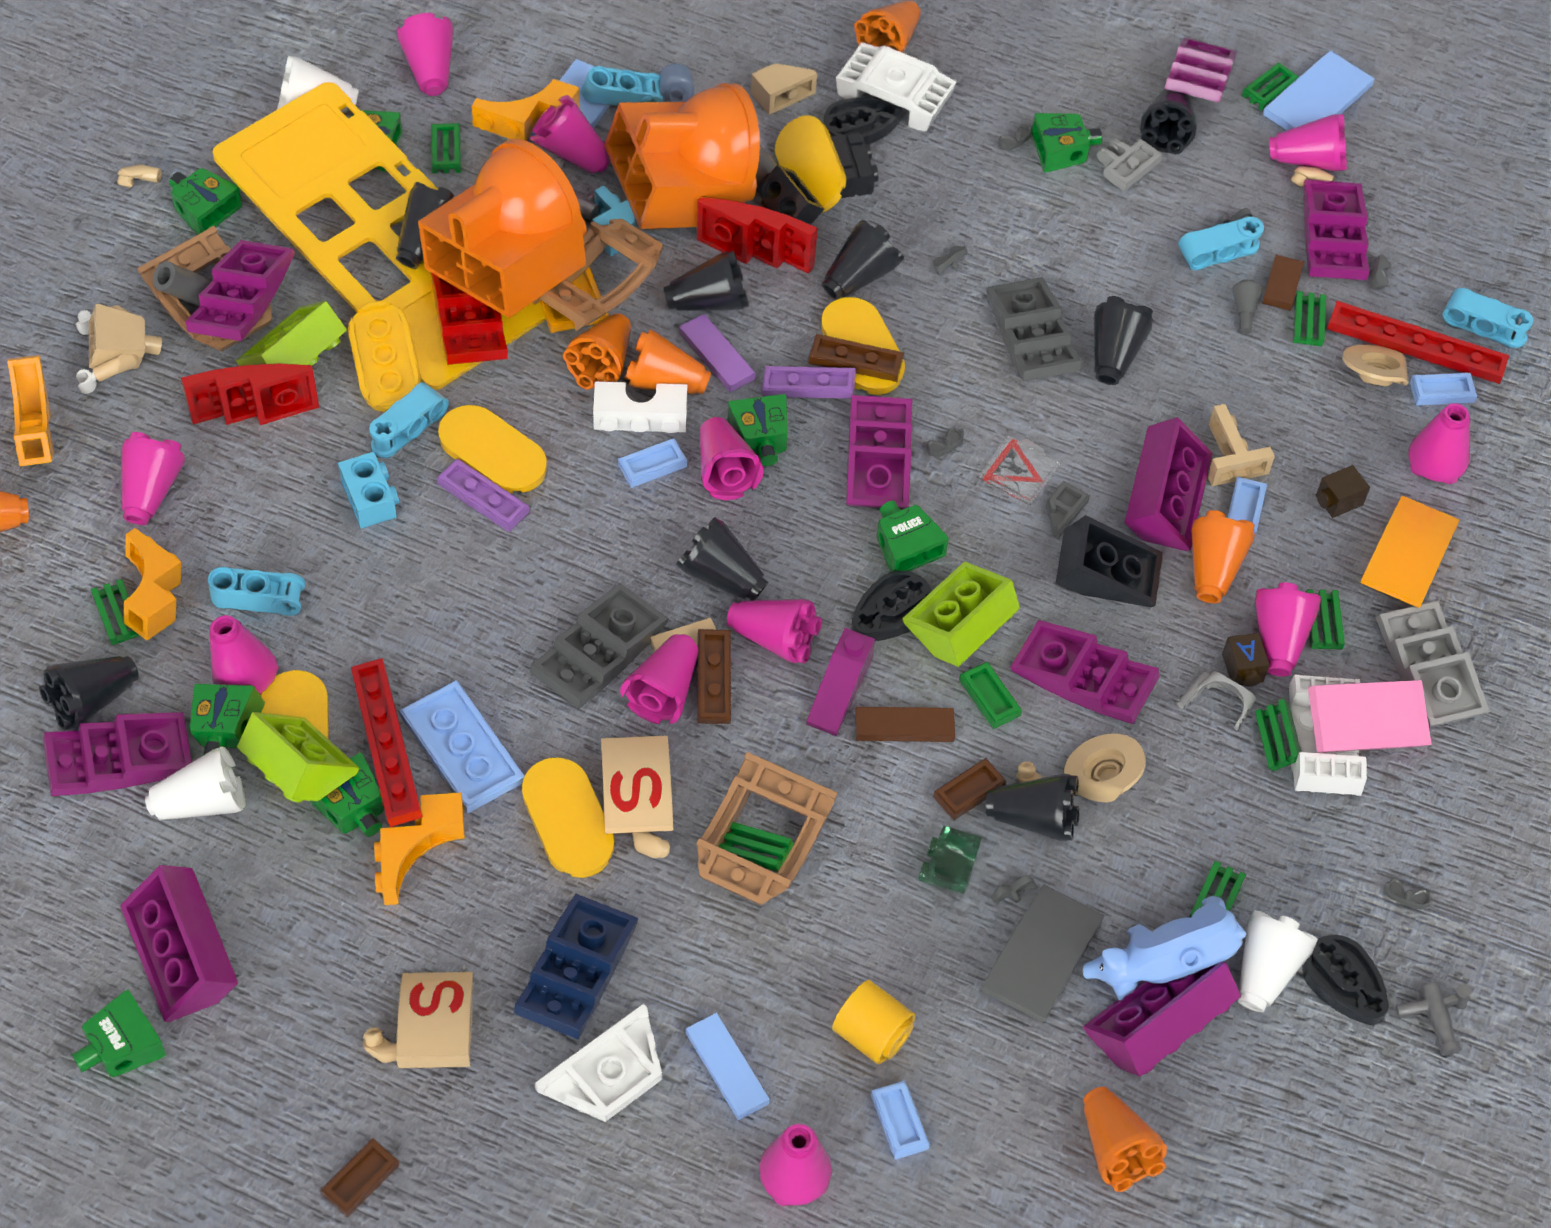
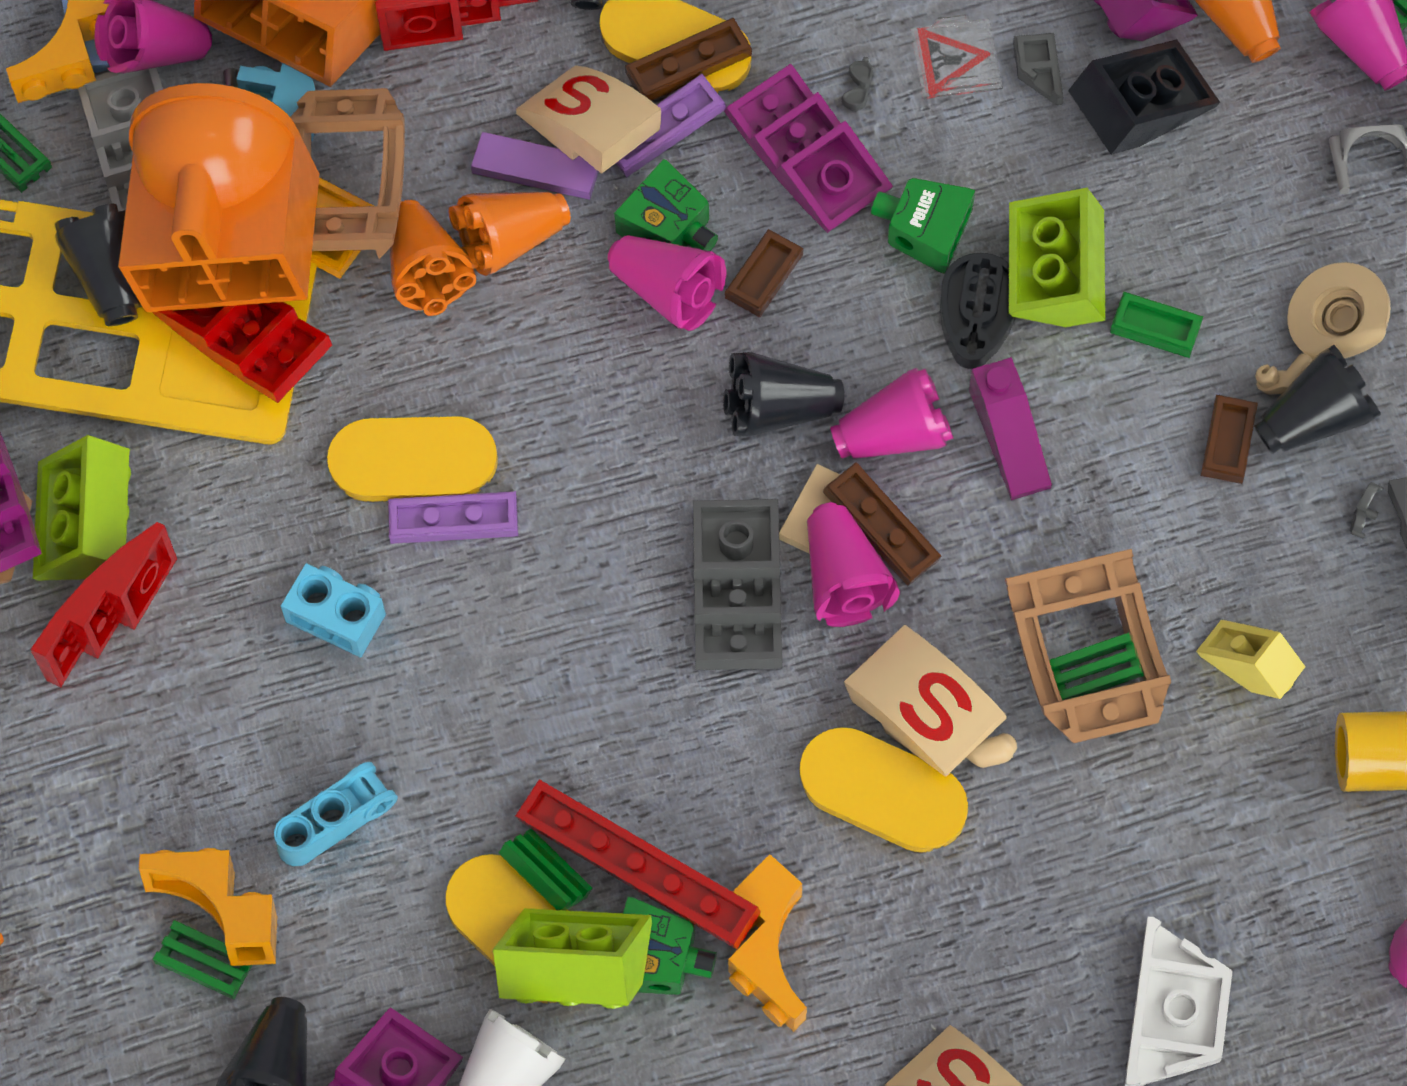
camera: 35 degrees left, 10 degrees up
dark pink cone [121,432,186,525] -> none
green torso [190,684,265,755] -> none
dark pink cone [209,615,278,695] -> none
yellow tile [348,300,422,412] -> none
medium azure piece [369,382,449,458] -> none
light blue tile [399,680,524,814] -> none
dark blue slope [514,893,638,1039] -> none
white arch [593,381,687,433] -> none
light blue tile [618,438,687,488] -> none
black cone [663,250,749,311] -> none
light blue tile [686,1013,770,1121] -> none
reddish brown tile [855,707,955,742] -> none
clear green cylinder [918,825,982,894] -> none
magenta slope [1010,620,1160,724] -> none
dark brown brick [1222,633,1270,687] -> none
none -> green tile [499,828,593,911]
none -> tan slope [516,65,661,174]
none -> reddish brown tile [725,229,804,317]
none -> light yellow slope [1196,620,1305,699]

